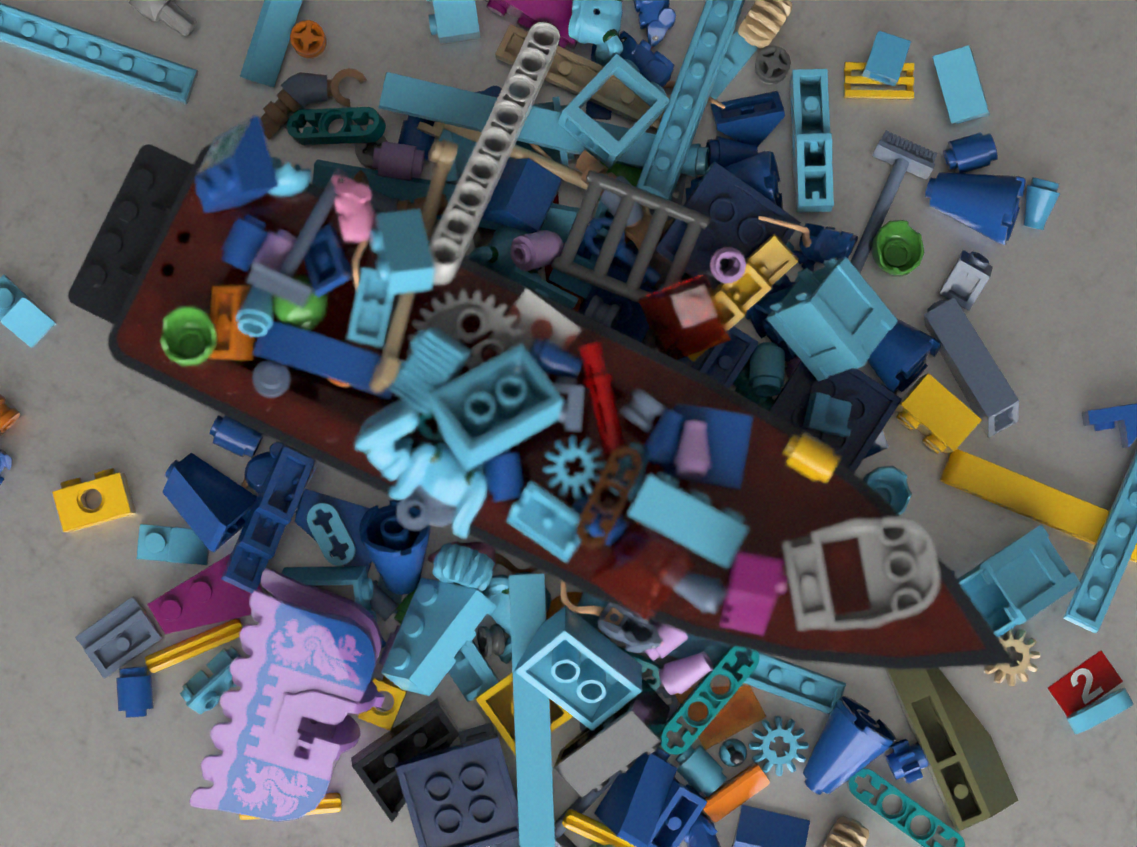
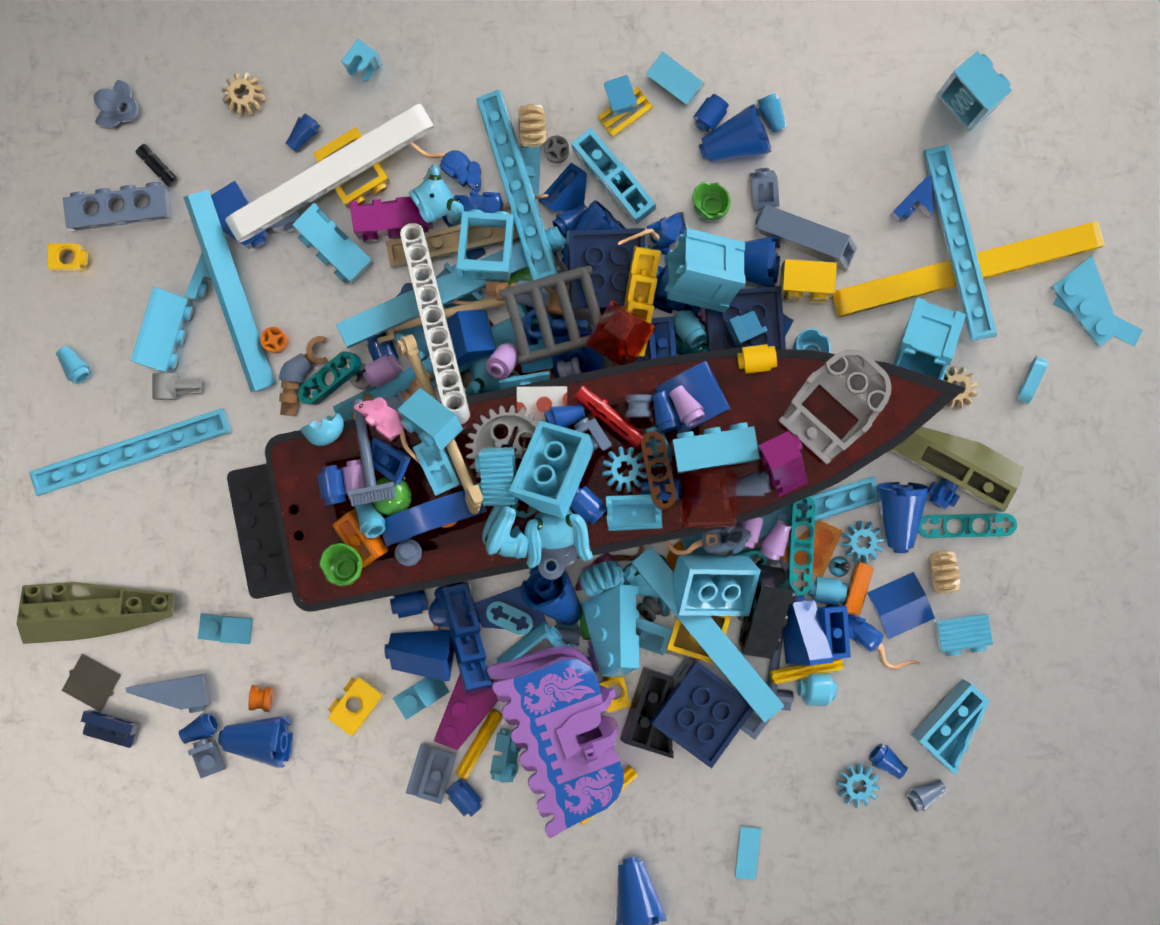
camera: 35 degrees left, 0 degrees up
blue slope [194,116,279,212] -> none
lavender cone [710,247,746,283] -> none
sand blue piece [851,130,938,273] -> none
red sticker [1048,650,1123,717] -> none

